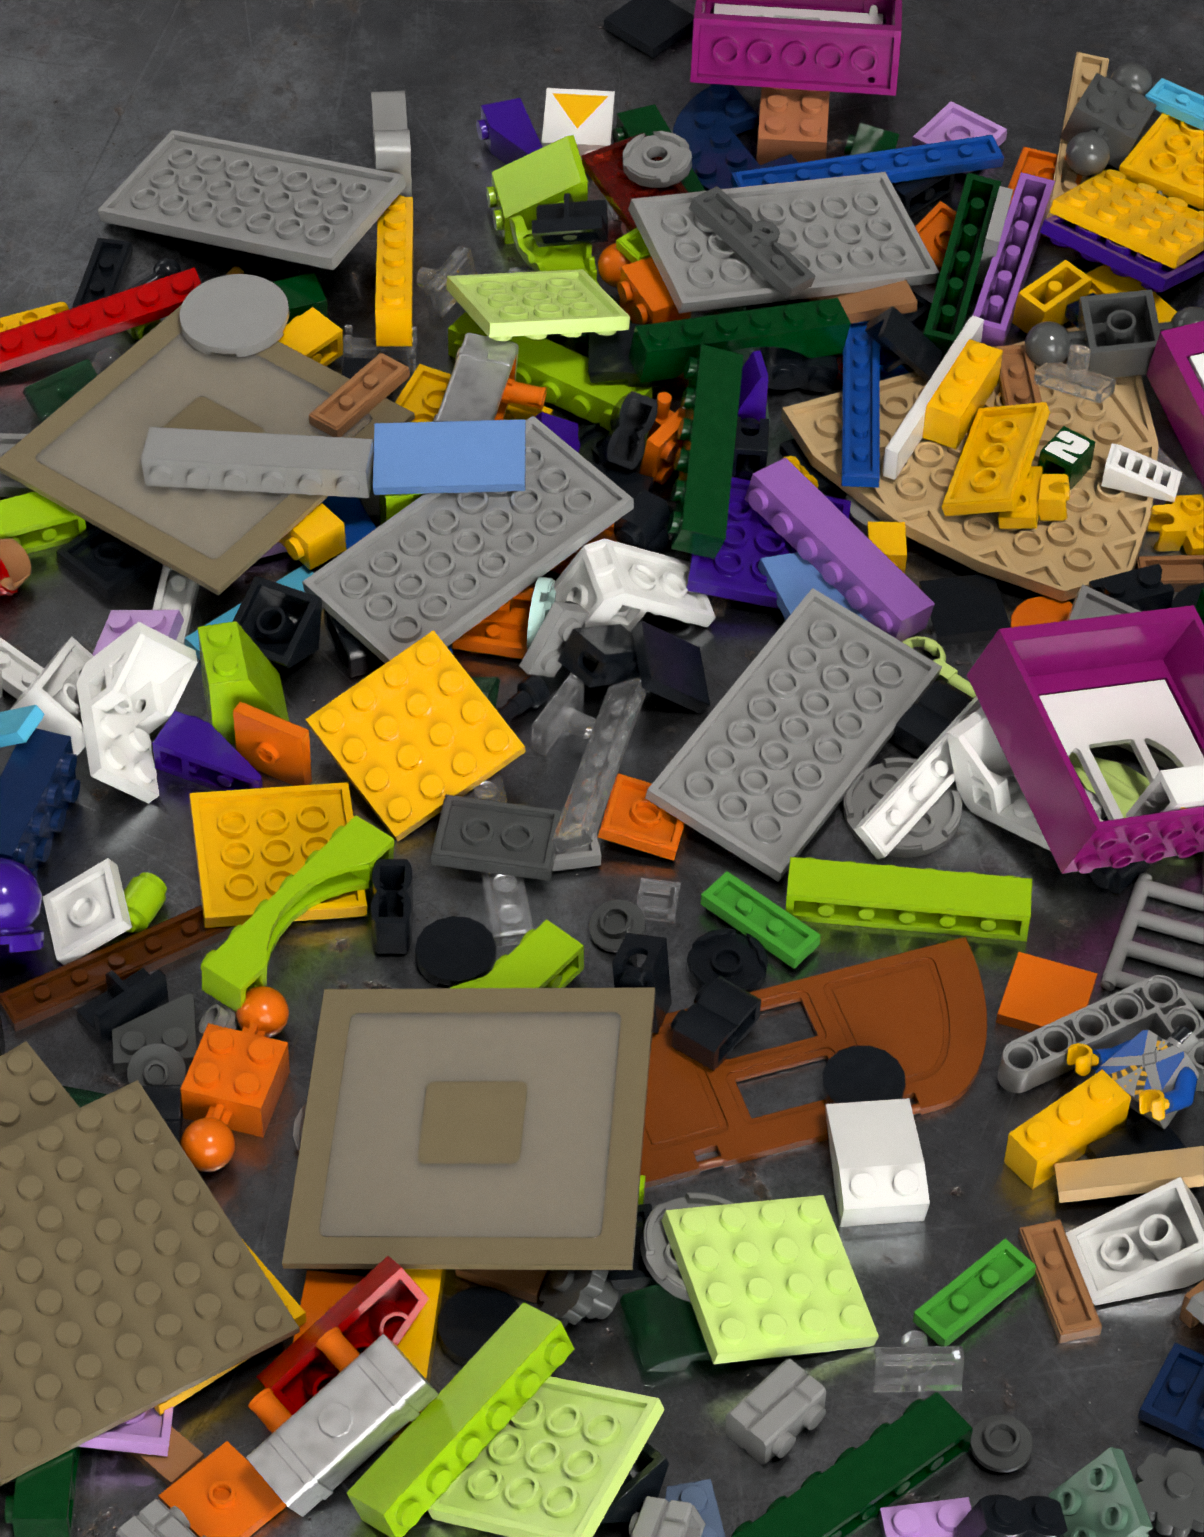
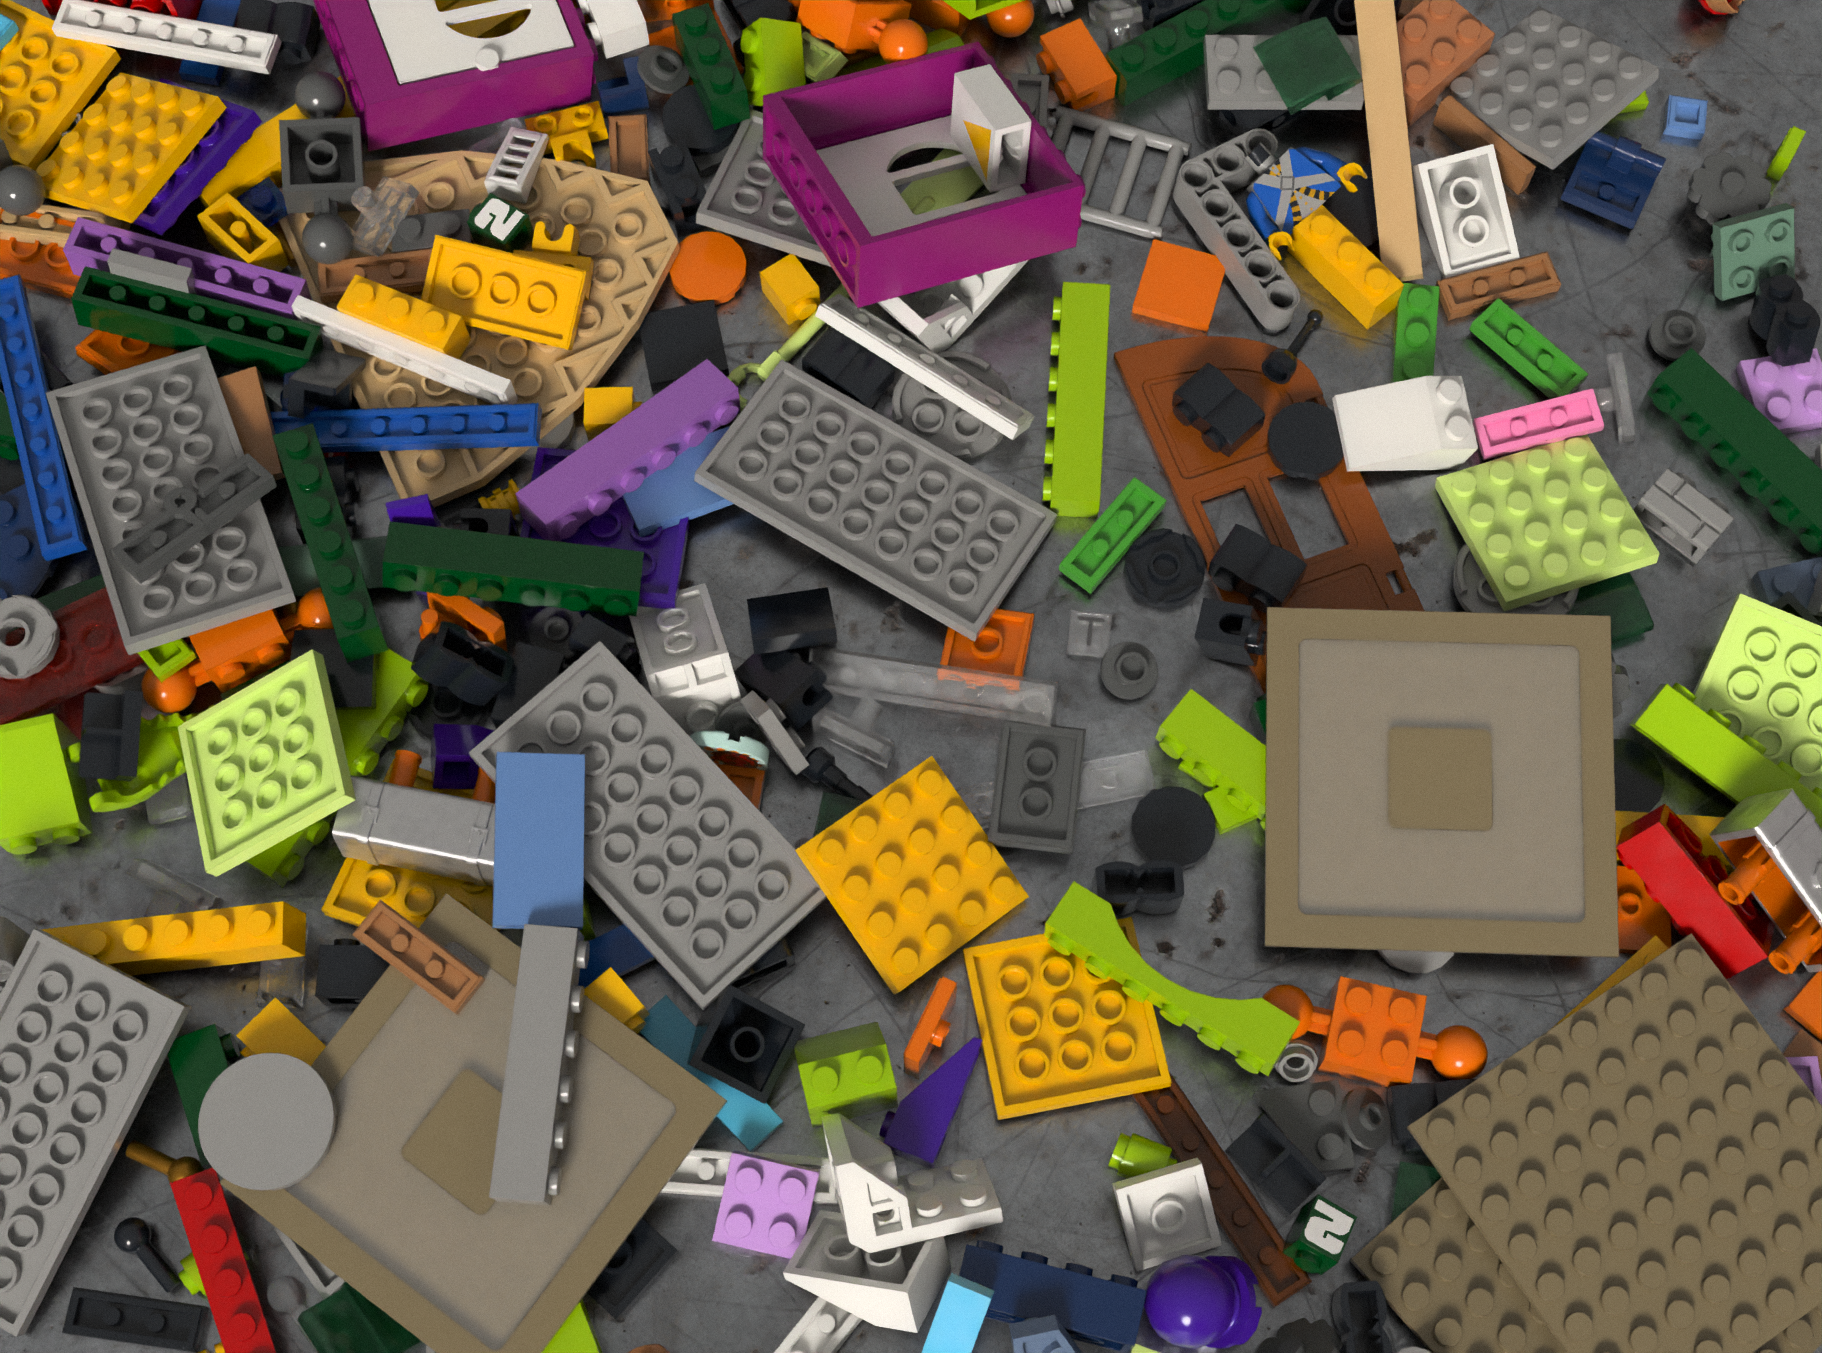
camera: 90 degrees left, 20 degrees up
none -> dark grey plate [391,209,473,253]
none -> black brick [1172,362,1265,457]
none -> black hinge [1262,309,1323,384]
none -> dark green brick [1282,1194,1357,1275]
none -> bright green plate [1390,282,1440,383]
none -> bright pink plate [1473,388,1604,461]

